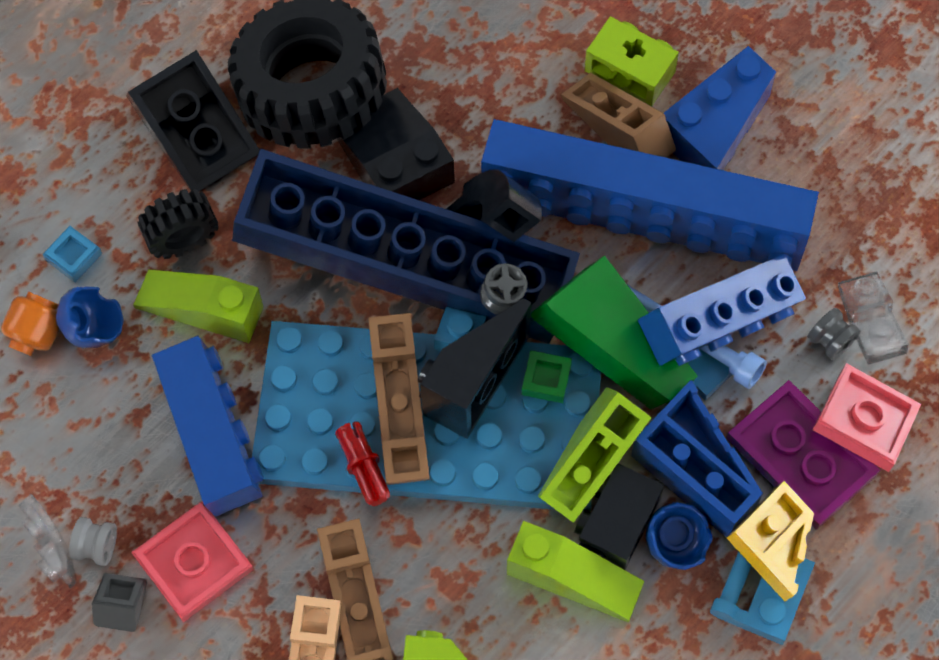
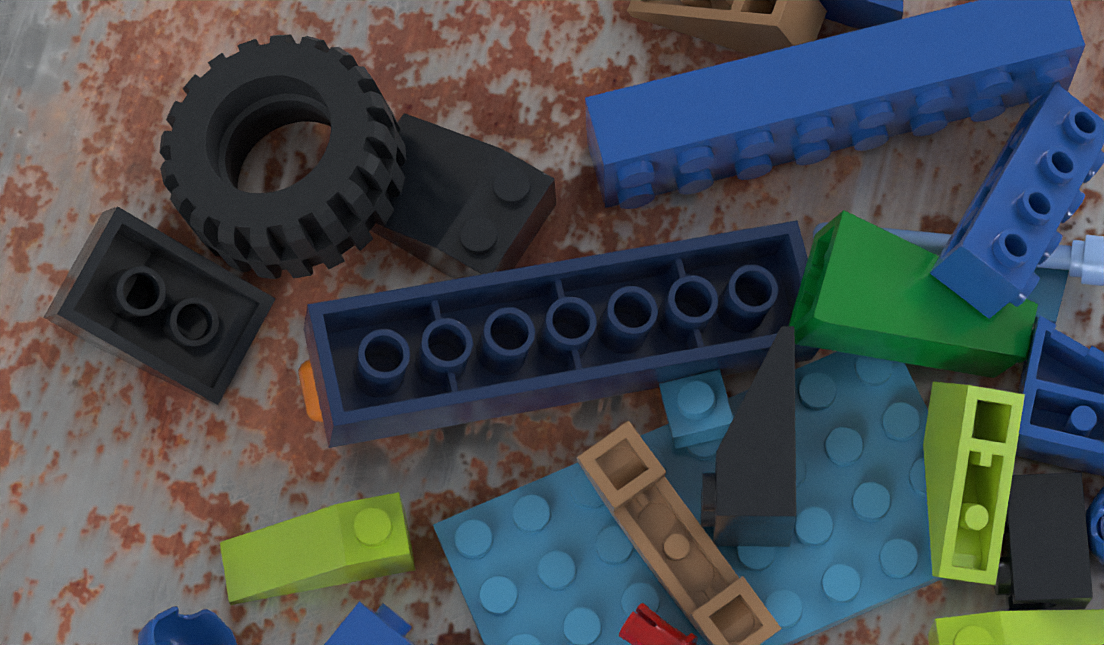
camera: 25 degrees left, 5 degrees up
dark azure tile [42,226,102,283] -> none
black tyre [137,189,219,259] -> none
black arch [446,170,542,242] -> none
dark grey wheel [480,263,527,314] -> none
green plate [521,350,572,403] -> none

